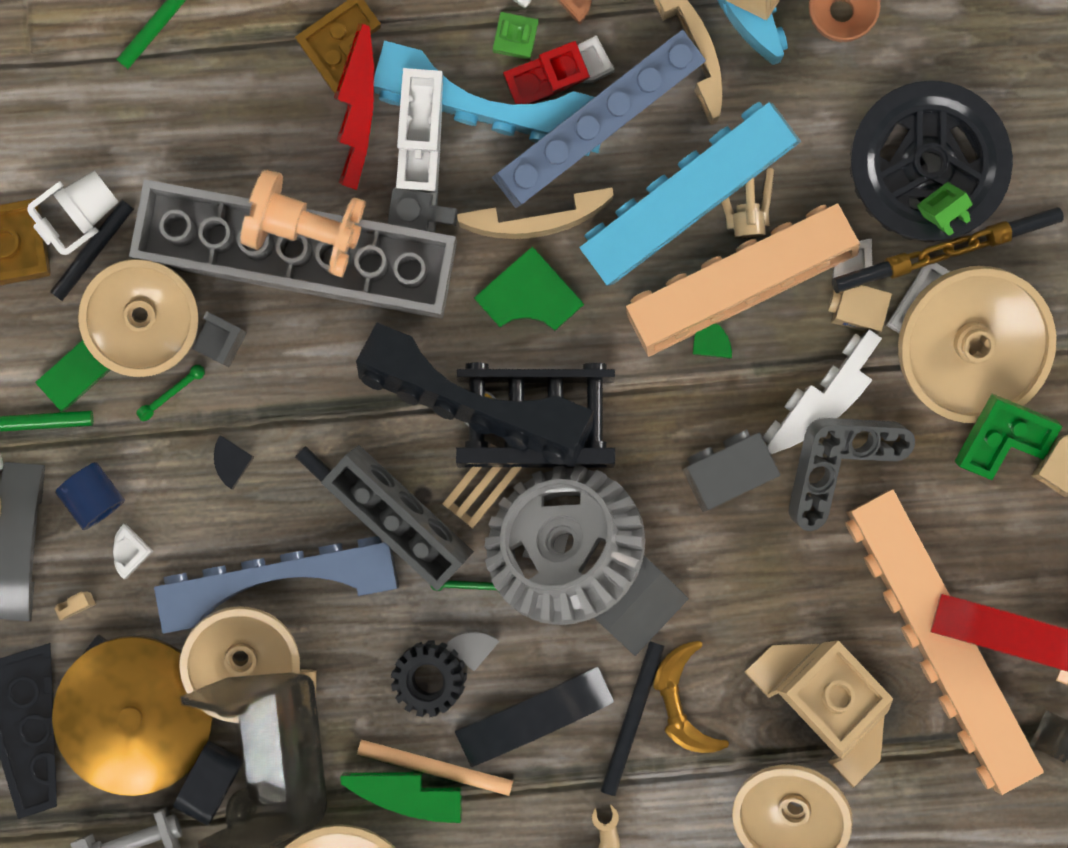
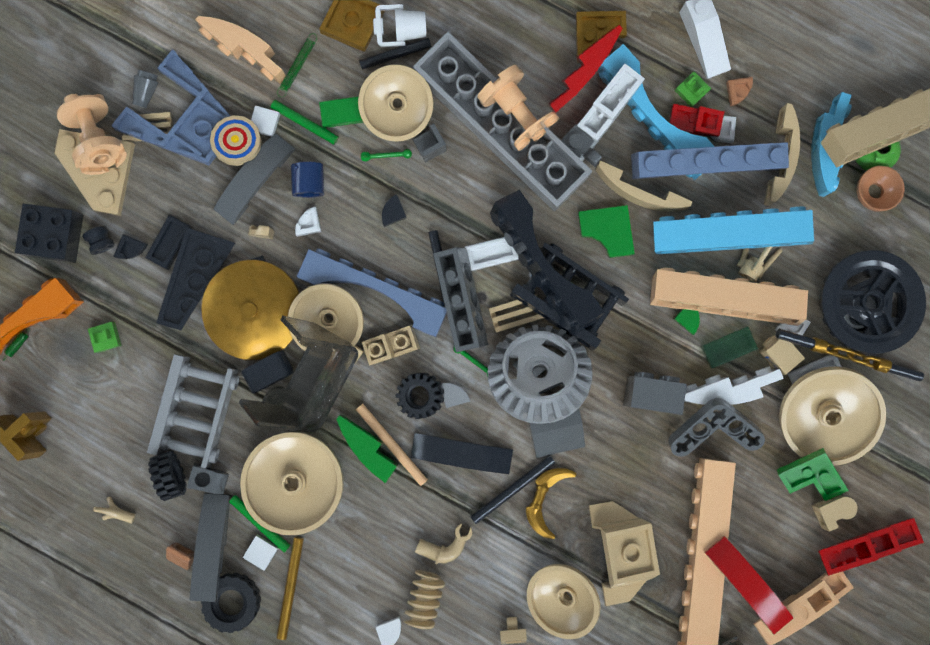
camera: 35 degrees right, 0 degrees up
bright green tile [917,182,973,236] -> none
none -> tan slope [362,325,420,366]
none -> white tile [465,237,519,271]
none -> clear green tile [701,326,758,369]

